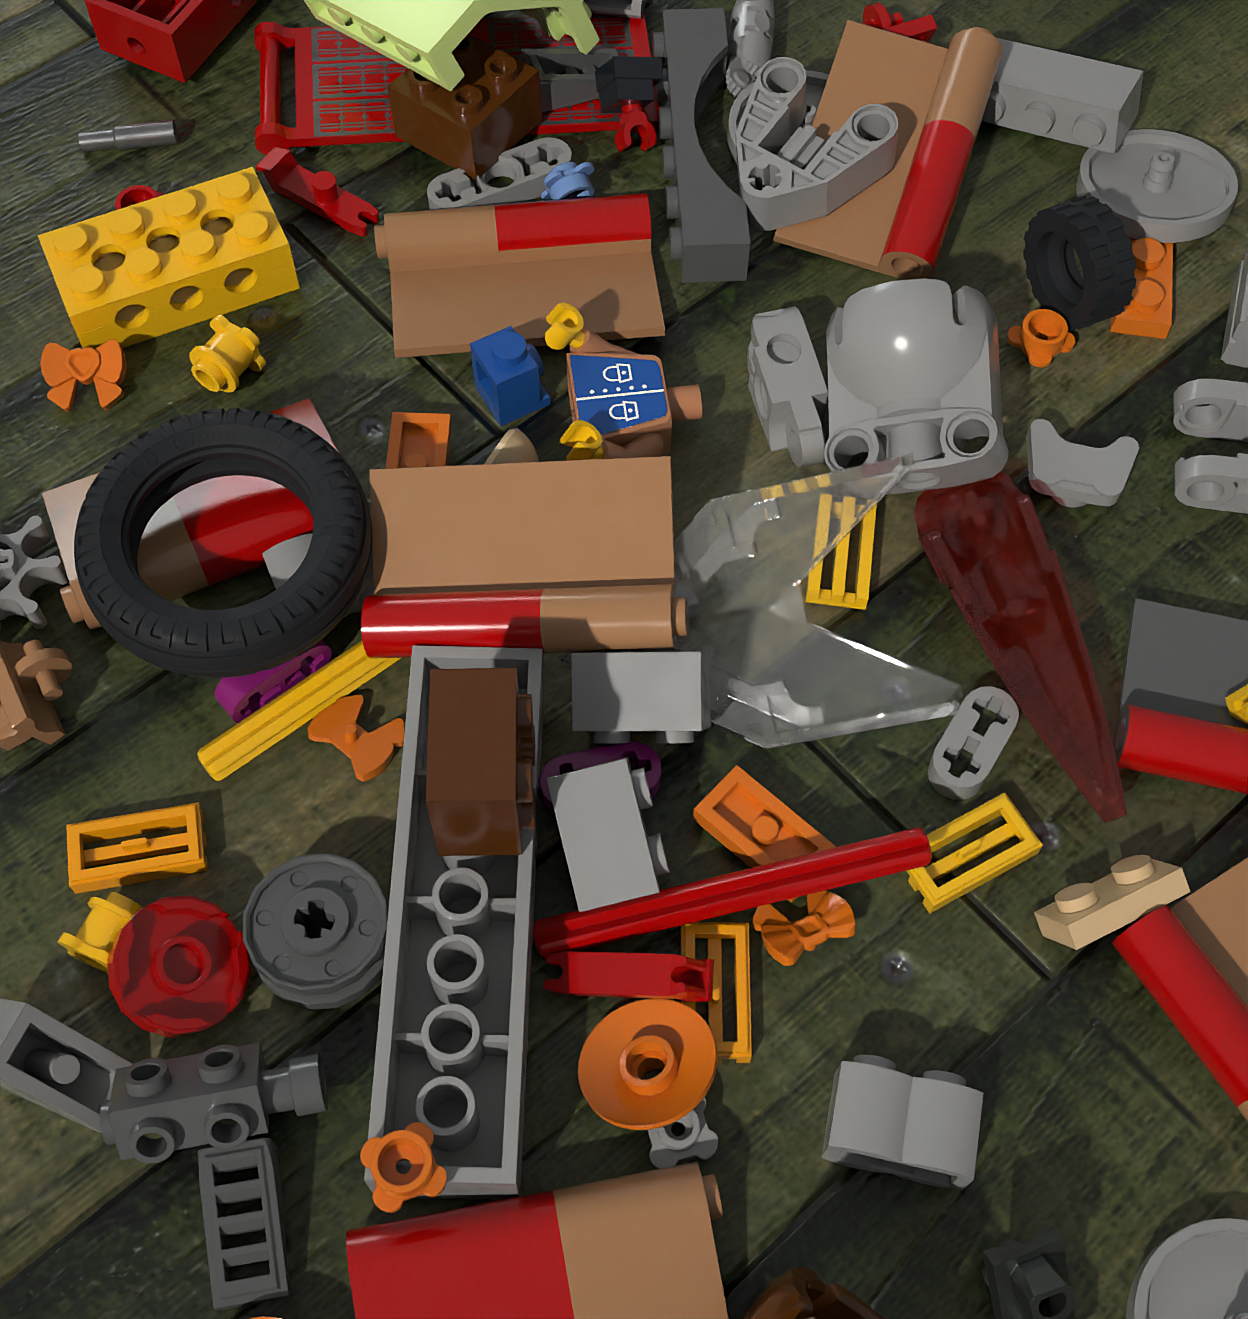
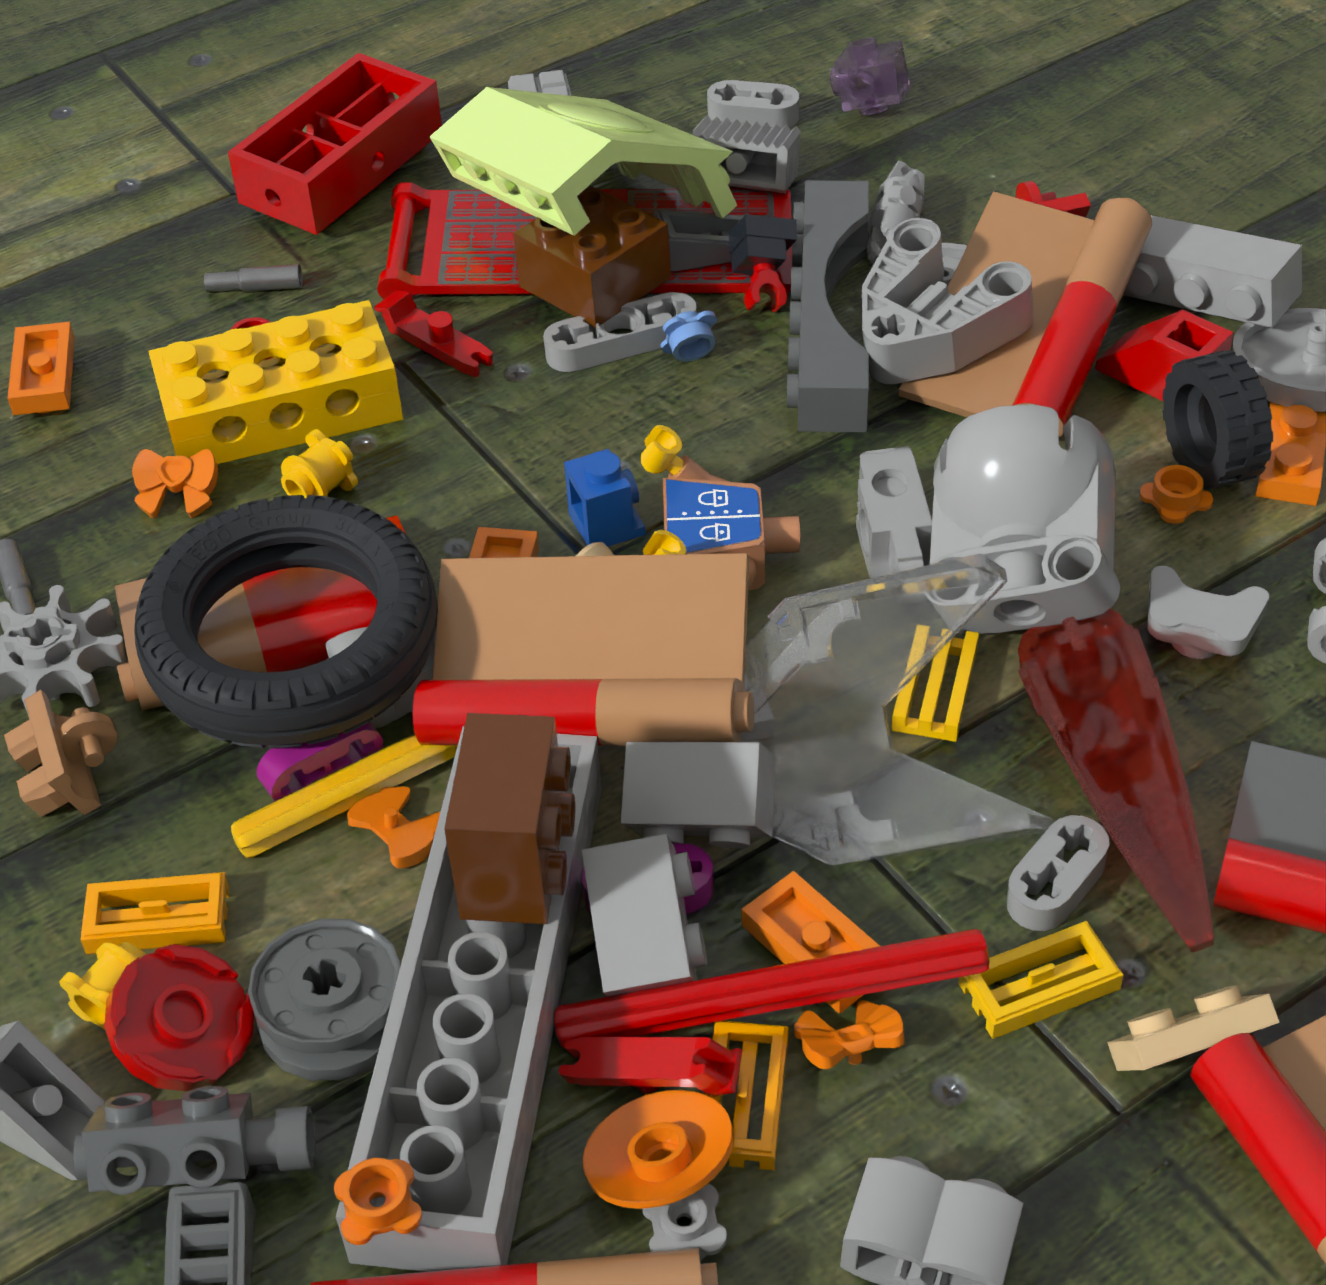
camera: 10 degrees right, 15 degrees down
medium nougat door [374,193,665,358] -> none
none -> red slope [1095,310,1234,402]

